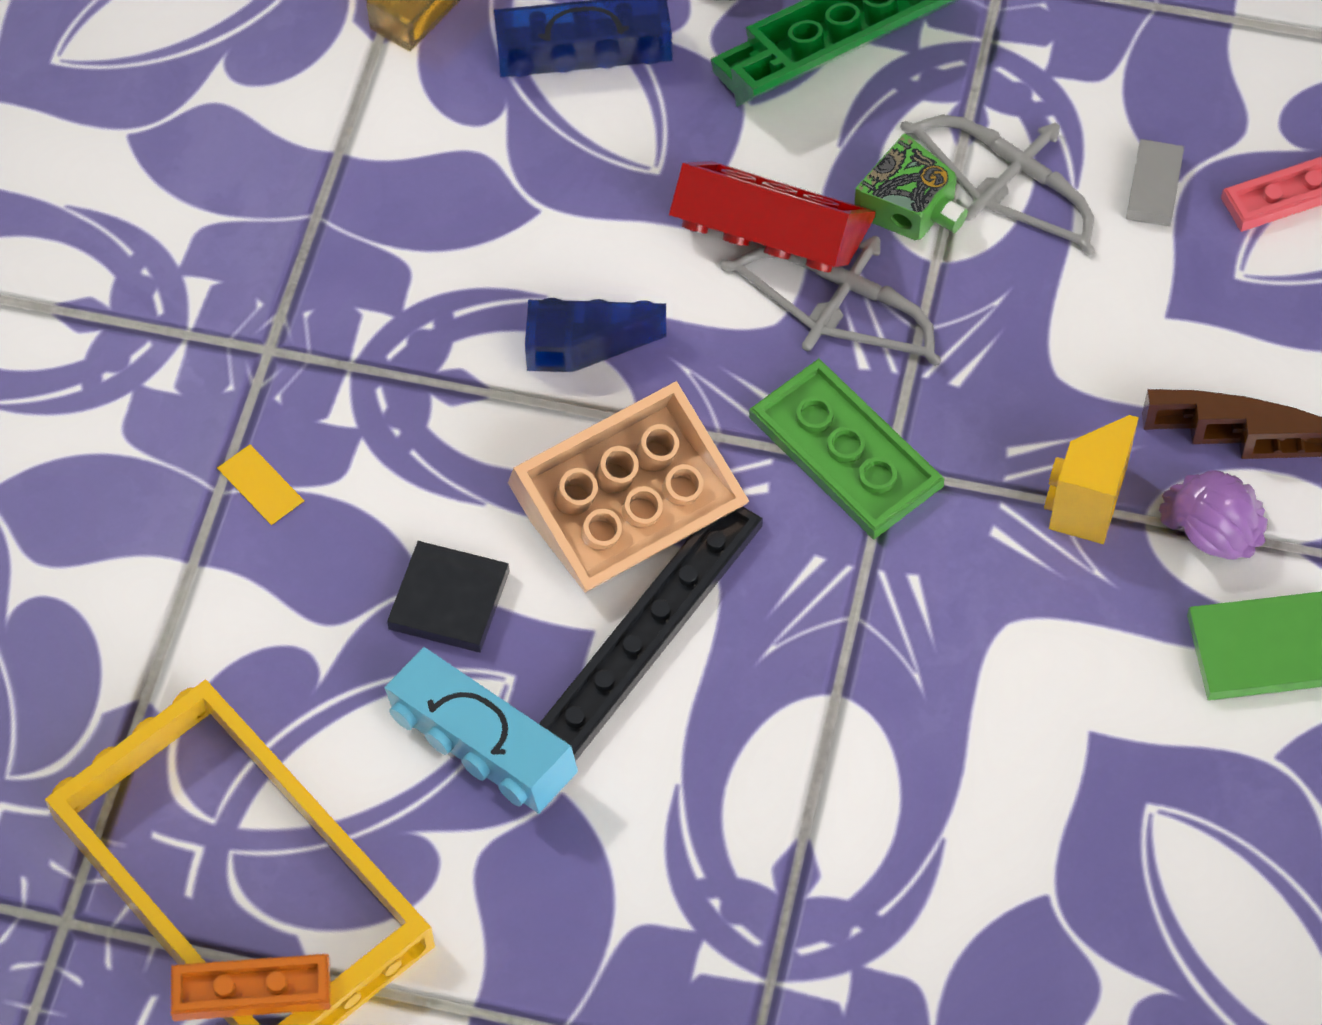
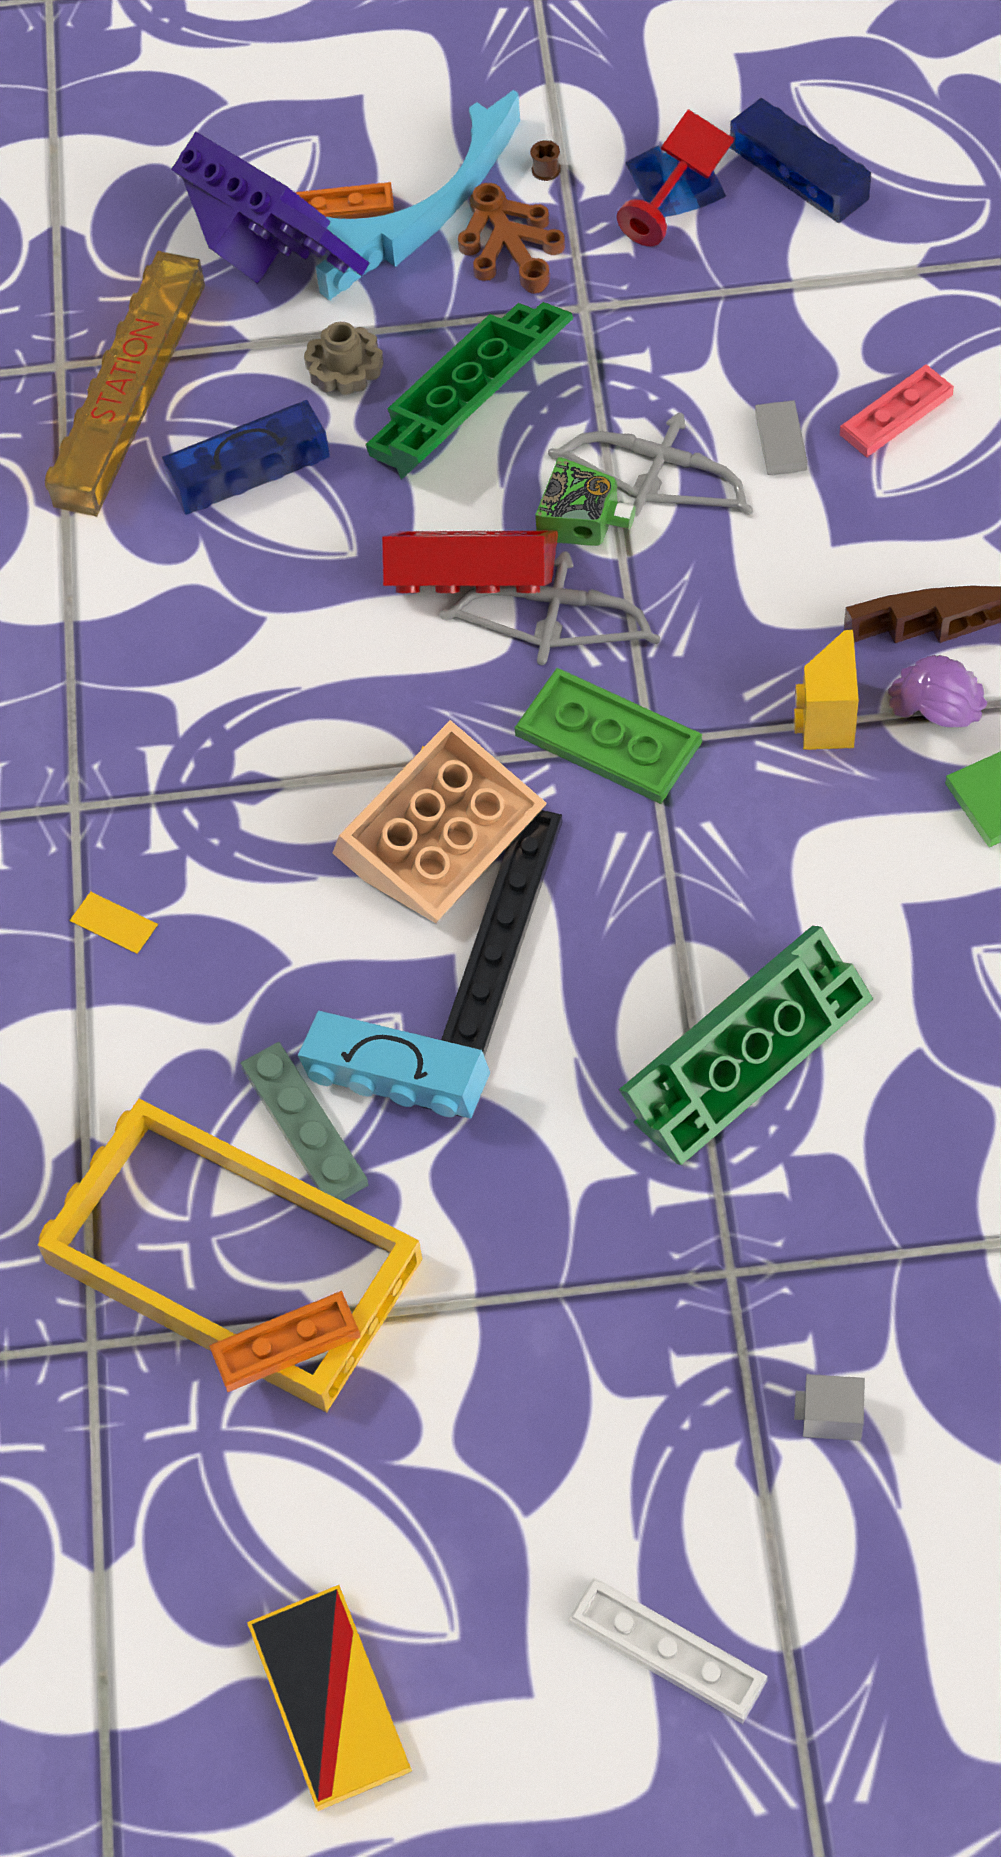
camera: 15 degrees left, 0 degrees up
black tile [387,541,510,653] -> none
clear blue slope [525,298,667,372] -> none
none -> sand green plate [240,1042,369,1201]
none -> green slope [619,925,873,1165]

